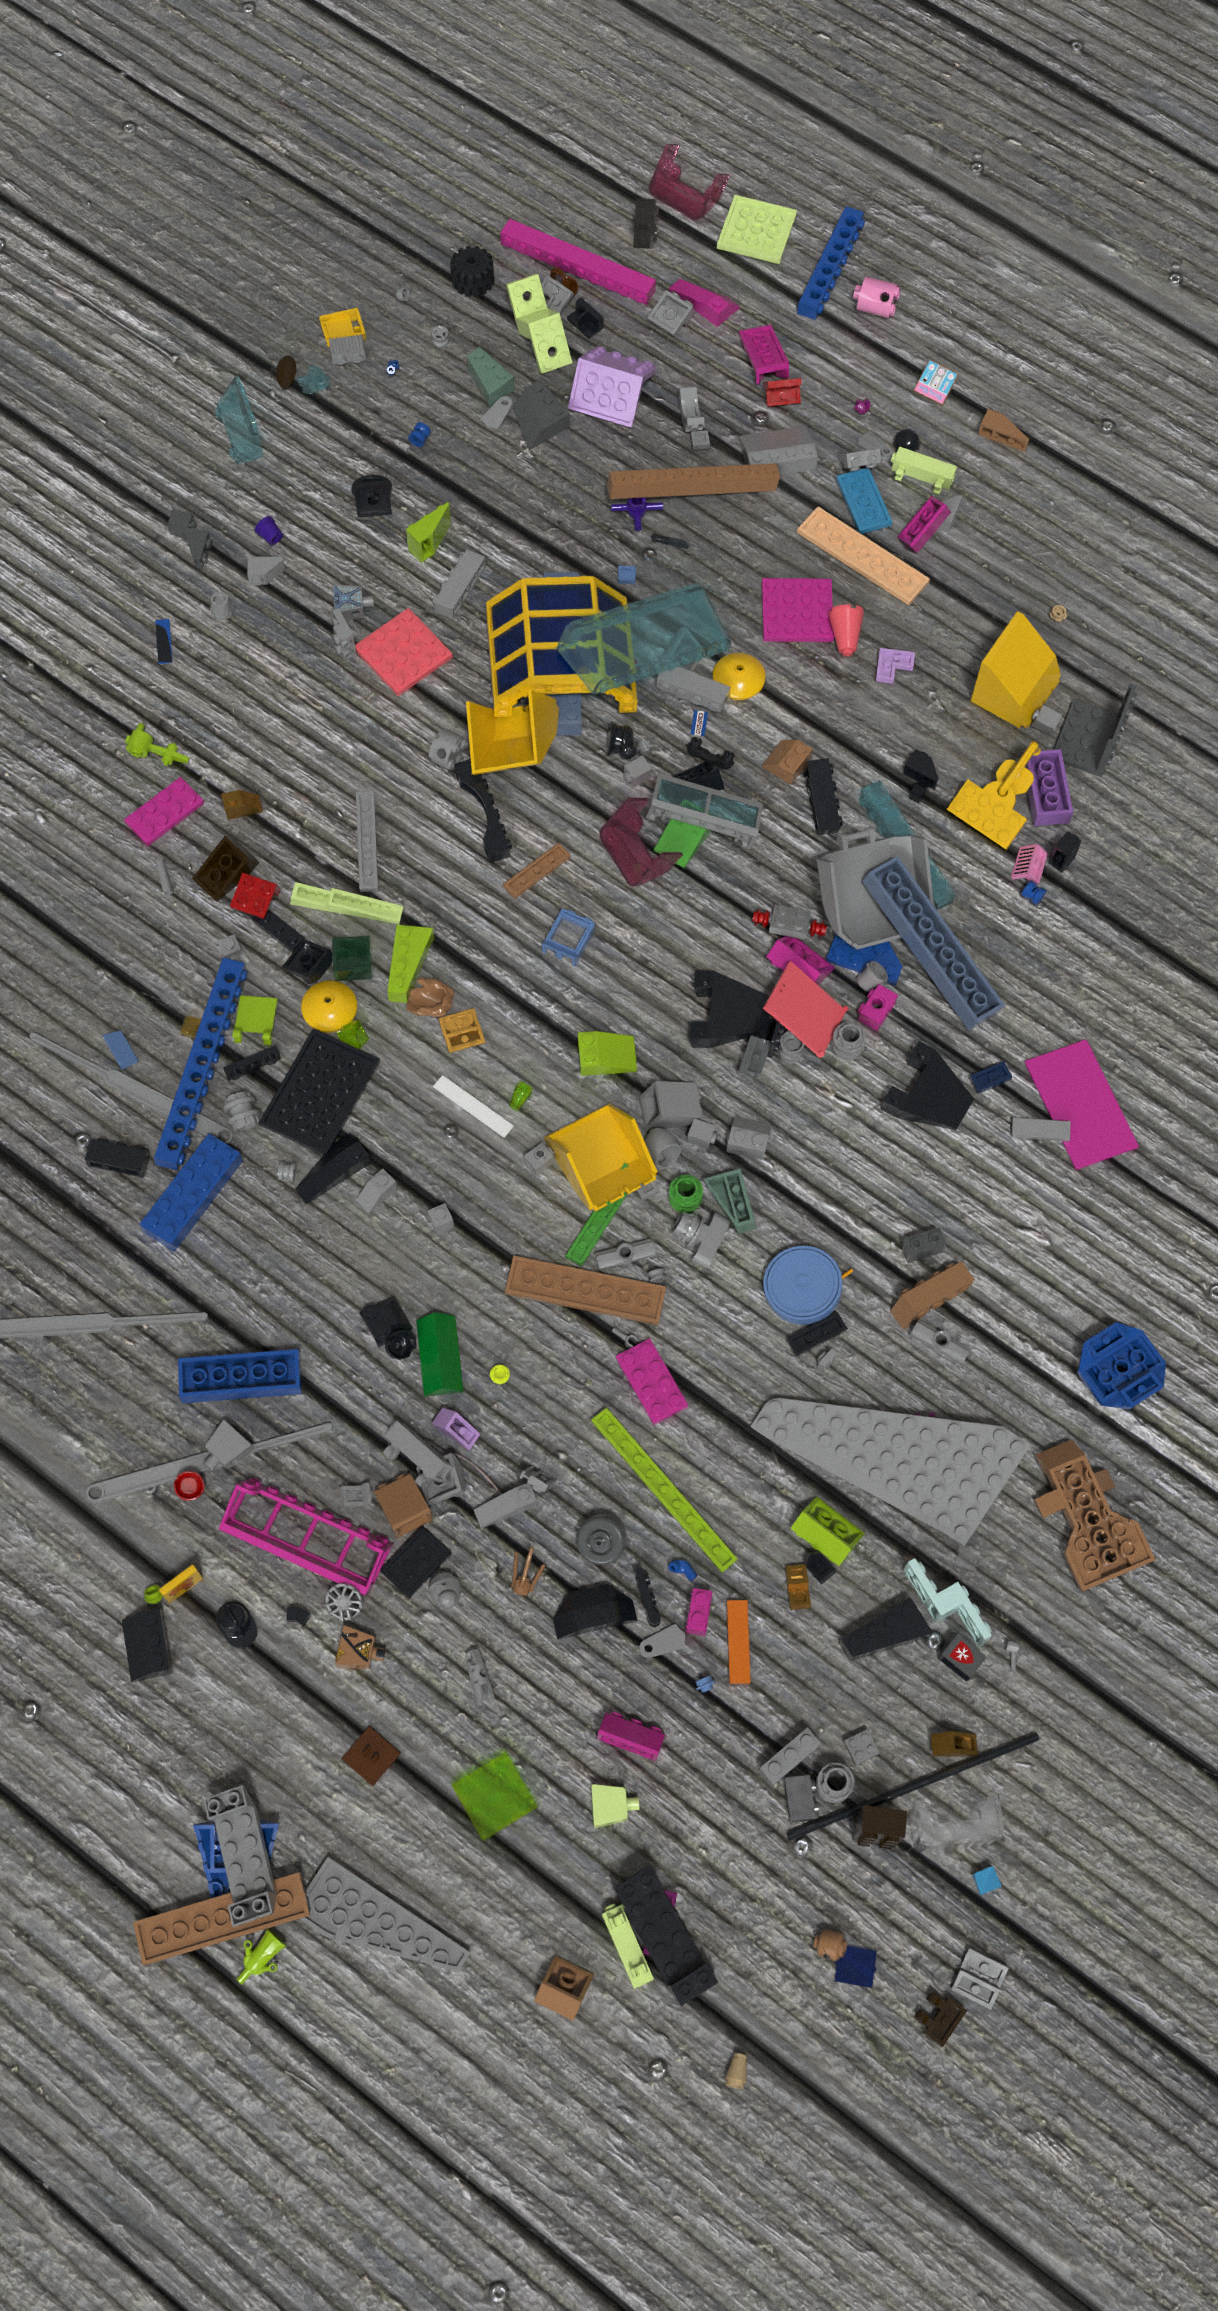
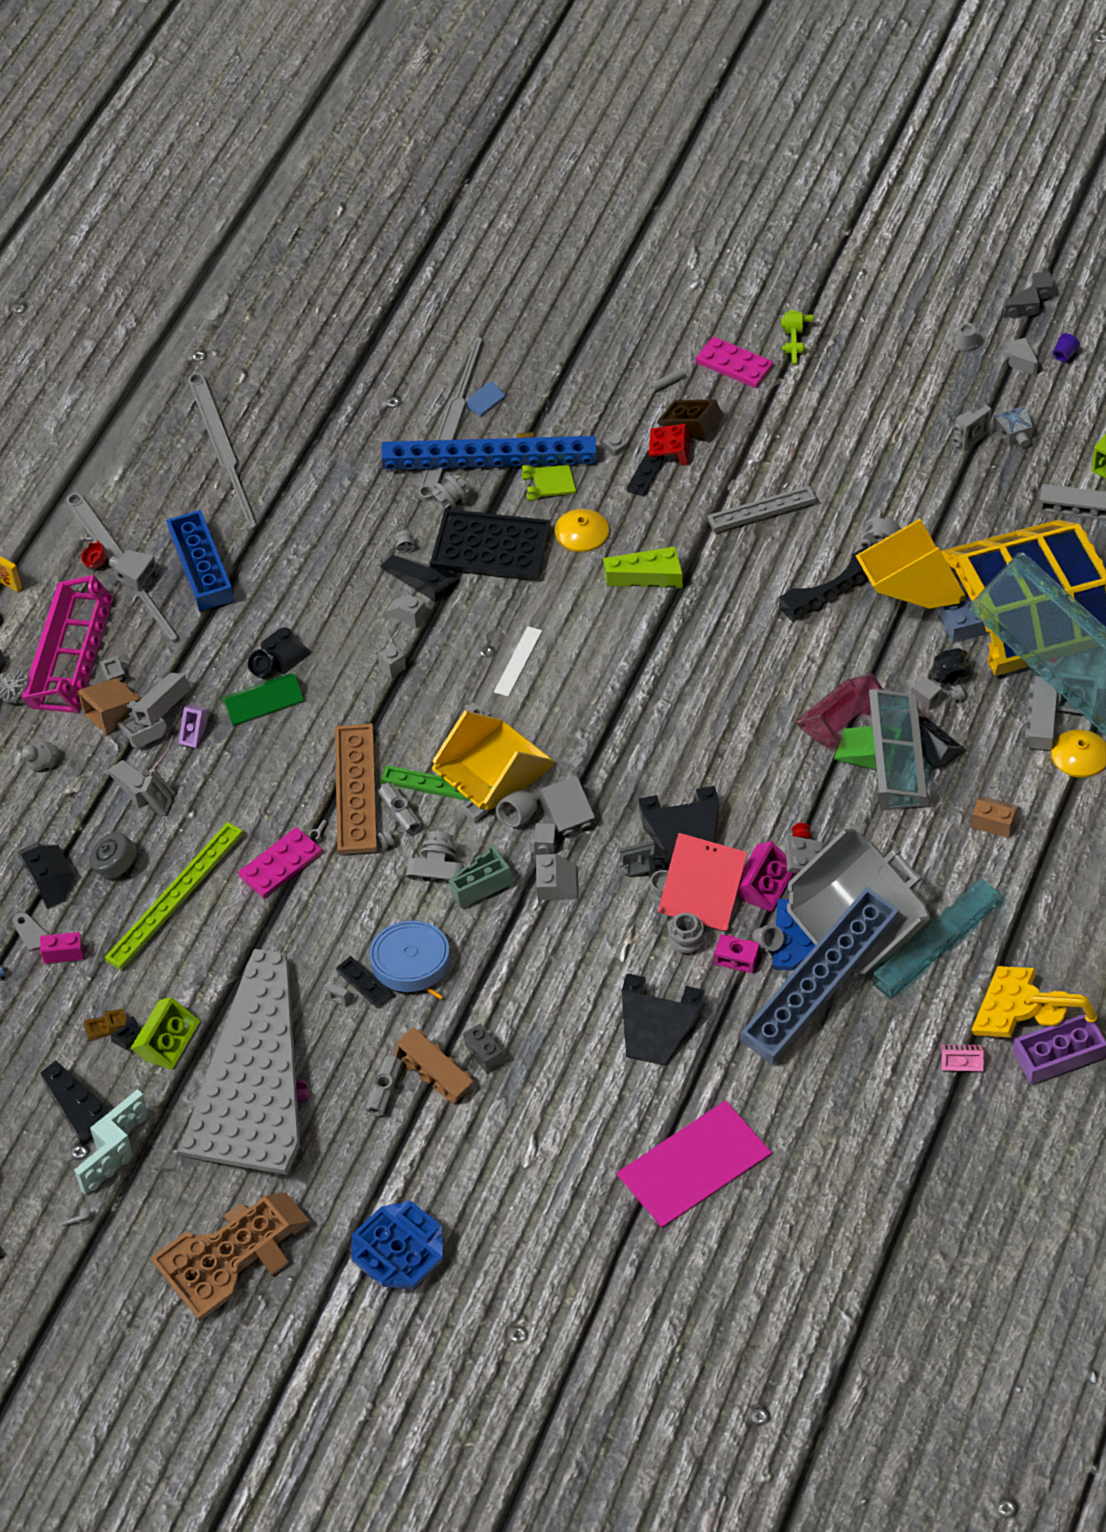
camera: 80 degrees right, 15 degrees down
black brick [85,1138,150,1178] -> none
blue brick [139,1133,243,1252] -> none
black sticker [155,619,172,664] -> none
pearl gold slope [221,790,263,820] -> none
black plate [223,1045,281,1081] -> none
black slope [282,939,333,984] -> none
yellowish green slope [290,882,404,924] -> none
clear green piece [332,936,373,981] -> none
clear neon green panel [336,1020,369,1049] -> none
coral plate [355,608,453,696] -> none
black tile [380,1526,452,1599] -> none
medium nougat hair [406,977,455,1017] -> none
pearl gold slope [438,1008,485,1053] -> none
neon yellow plate [490,1364,510,1384] -> none
medium nougat tile [503,843,571,899] -> none
clear neon green cone [509,1082,533,1111] -> none
medium nougat plant [511,1547,545,1597] -> none
medium blue window [542,908,595,967] -> none
lime slope [578,1031,637,1076] -> none
black plate [634,1568,661,1628] -> none
bright green piece [668,1175,703,1213] -> none
blue arm [668,1560,698,1582] -> none
black piece [687,736,735,770] -> none
sticker [690,710,708,736] -> none
orange tile [727,1600,751,1684] -> none
black wedge [803,758,843,836] -> none
black slope [903,749,939,791] -> none
black piece [909,781,929,804] -> none
piece [938,1634,986,1682] -> none
dark blue plate [969,1061,1012,1094] -> none
light grey tile [1011,1117,1071,1142] -> none
blue wheel [1021,880,1047,906] -> none
black brick [1048,832,1081,872] -> none

